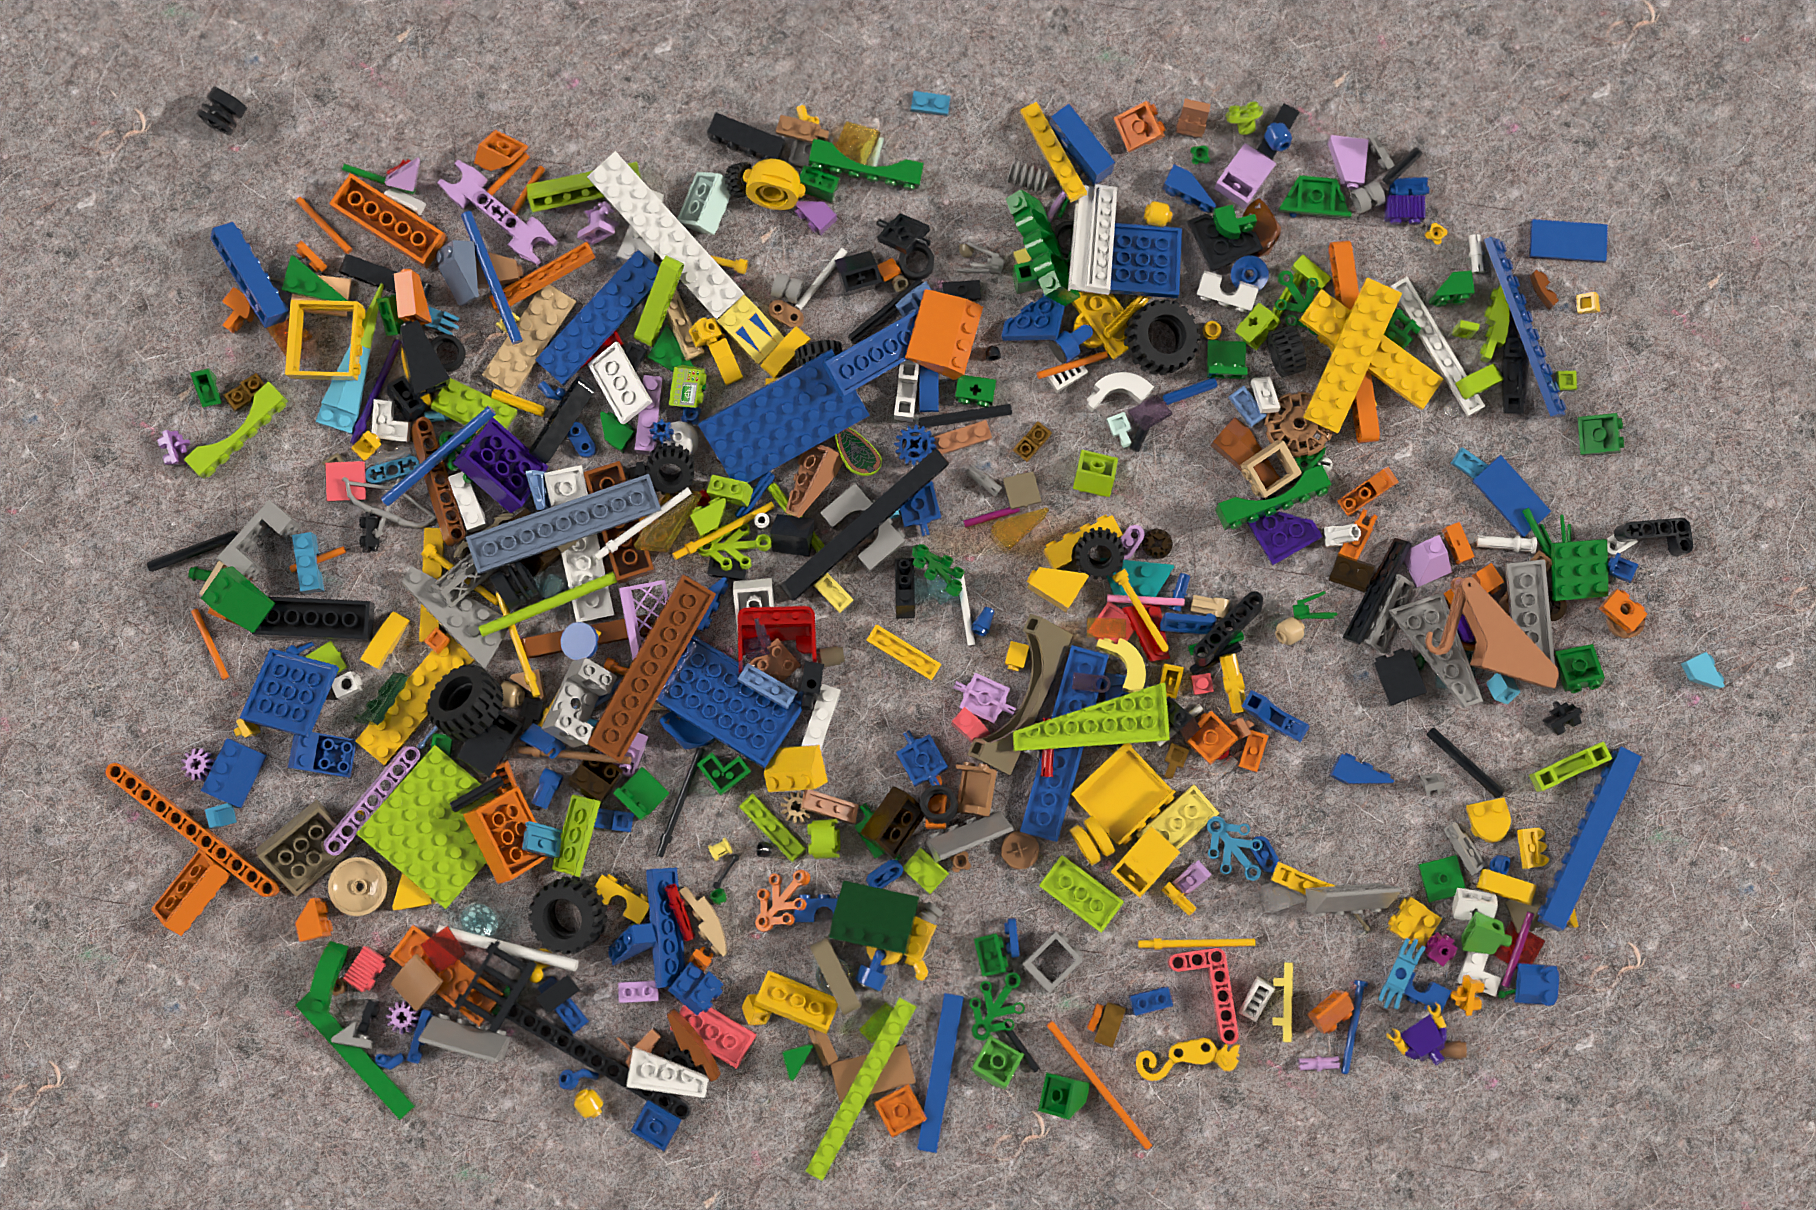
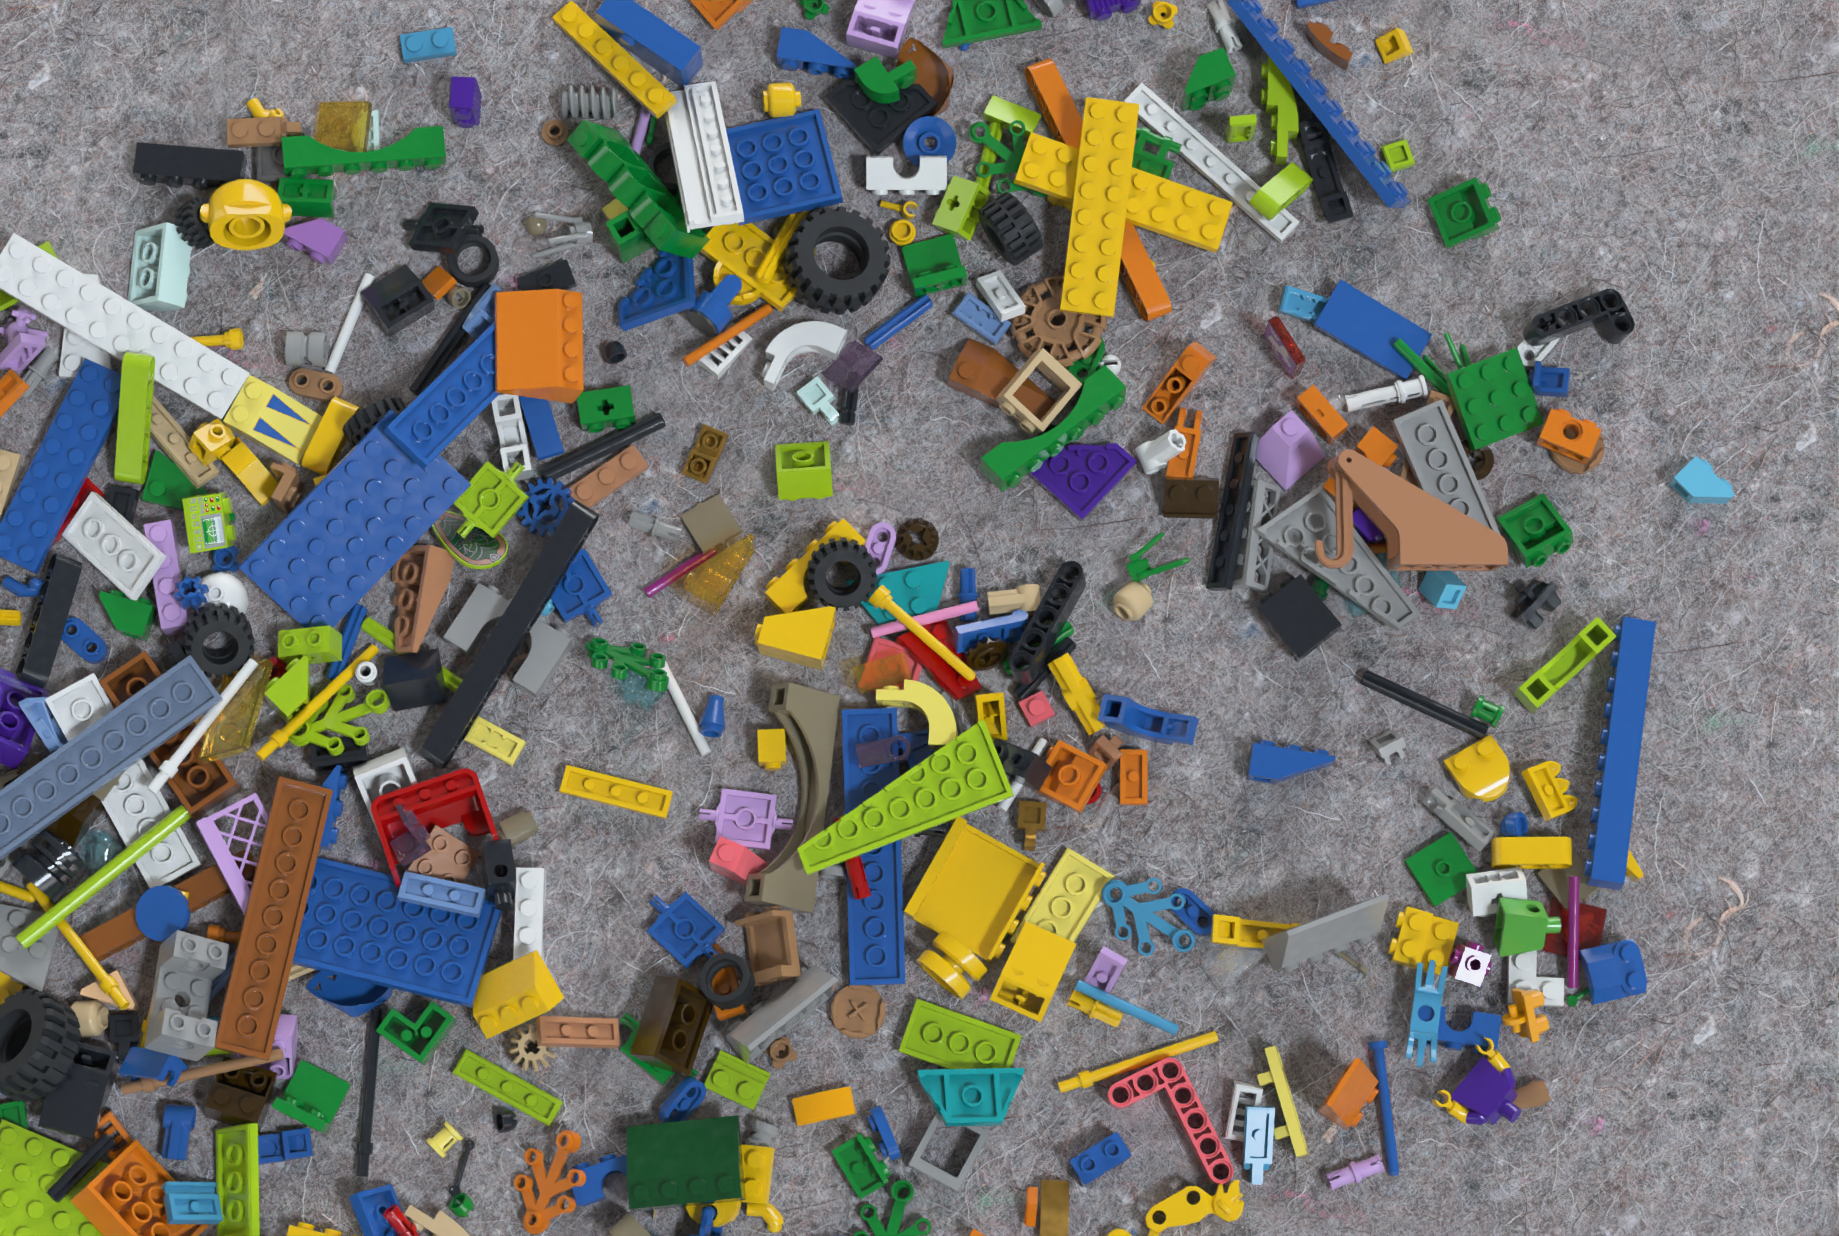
camera: 20 degrees left, 5 degrees down
lime brick [807,819,841,859] -> none
black slope [895,558,915,619] -> none
none -> light grey axle [22,347,59,399]
none -> medium nougat bracket [270,462,304,515]
none -> dark purple brick [448,76,482,128]
none -> lime plate [453,461,530,538]
none -> medium nougat plate [542,119,569,146]
none -> light orange slope [792,1086,856,1126]
none -> yellow hand [880,200,918,220]
none -> teal wing [916,1068,1025,1127]
none -> dark brown gear [965,637,1009,671]
none -> dark azure bar [1074,979,1179,1035]
none -> hinge [1242,1106,1275,1185]
none -> tile [1264,315,1305,379]
none -> green bush [1470,695,1505,728]

